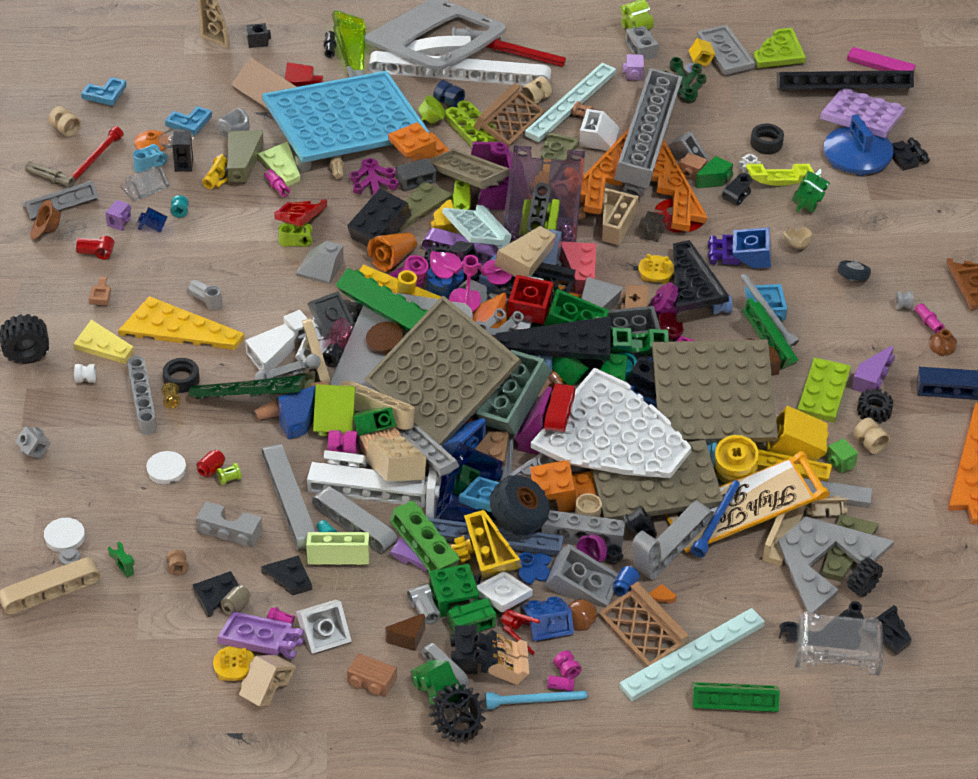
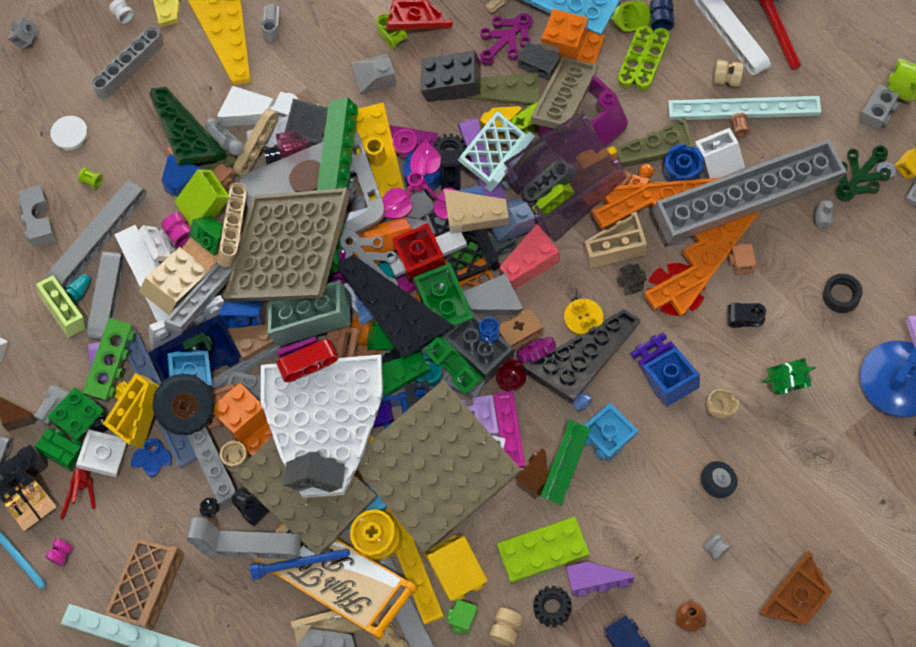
camera: 60 degrees right, 20 degrees up
clear yellow bush [161,383,181,408] -> none
black tyre [163,358,200,393] -> none
red brick [196,449,225,478] -> none
black wing [261,555,312,595] -> none
orange cone [368,232,417,272] -> none
medium nougat fence [474,83,545,147] -> none
blue bracket [521,596,574,641] -> none
light grey slope [545,544,618,608] -> none
dark pink pin [547,675,575,692] -> none
dark orange hair [568,599,597,631] -> none
magenta hair [576,534,607,563] -> none
blue brick [613,566,640,597] -> none
lavender brick [623,54,644,80] -> none
orange tile [649,584,677,604] -> none
light grey slope [668,131,709,161] -> none
green slope [695,156,734,188] -> none
white gear [739,154,761,175] -> none
light grey piece [741,274,799,348] -> none
neon yellow slope [746,164,814,186] -> none
dark pink pin [914,303,945,334] -> none
none -> dark grey brick [283,452,345,493]
none -> blue wheel [479,317,500,344]
none -> blue brick [663,144,703,182]
none -> light grey piece [815,200,833,230]

